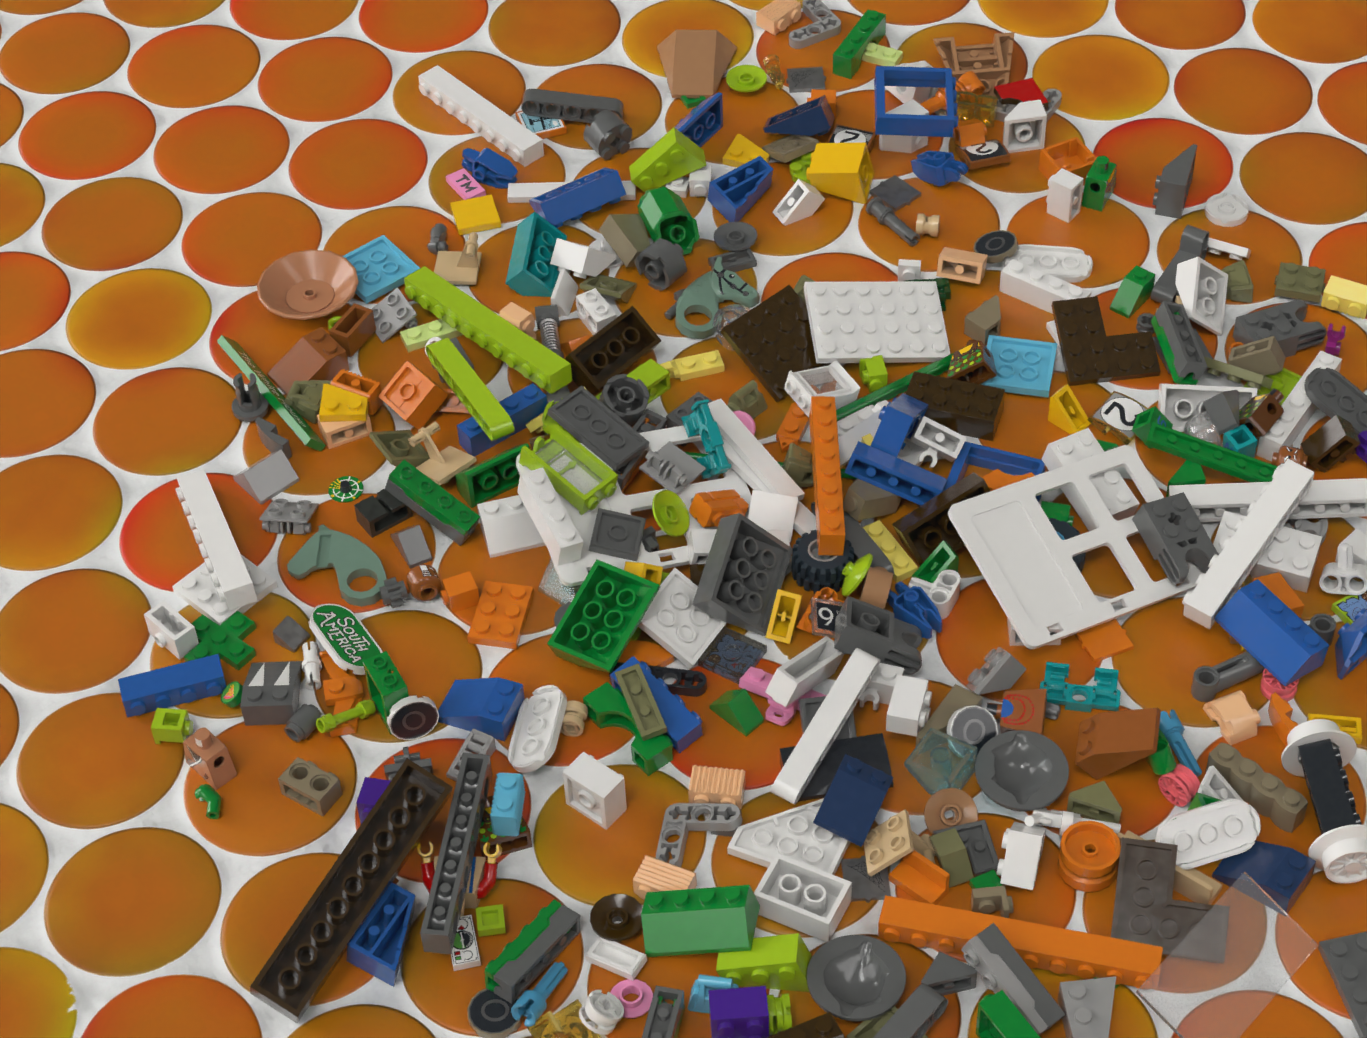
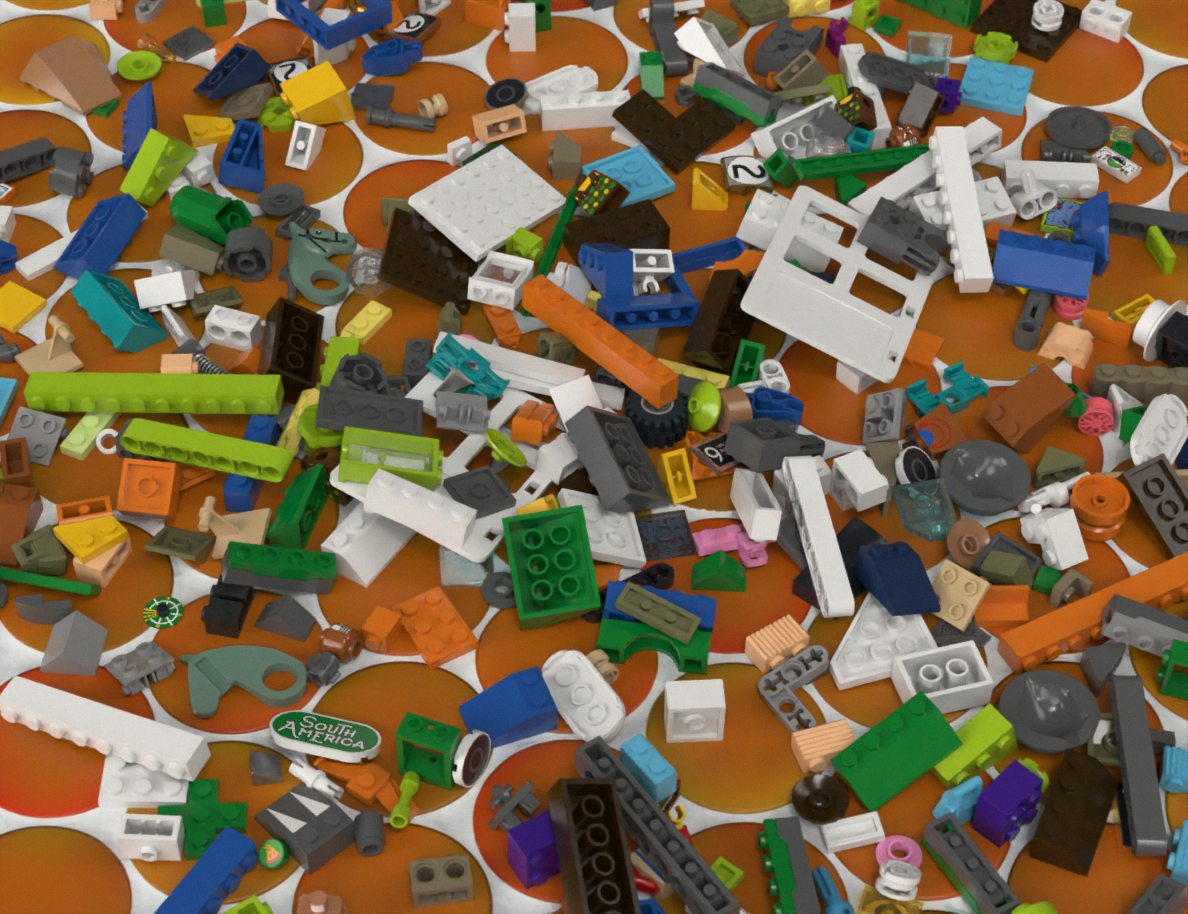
camera: 45 degrees left, 0 degrees up
light grey slope [446,729,496,781] -> none

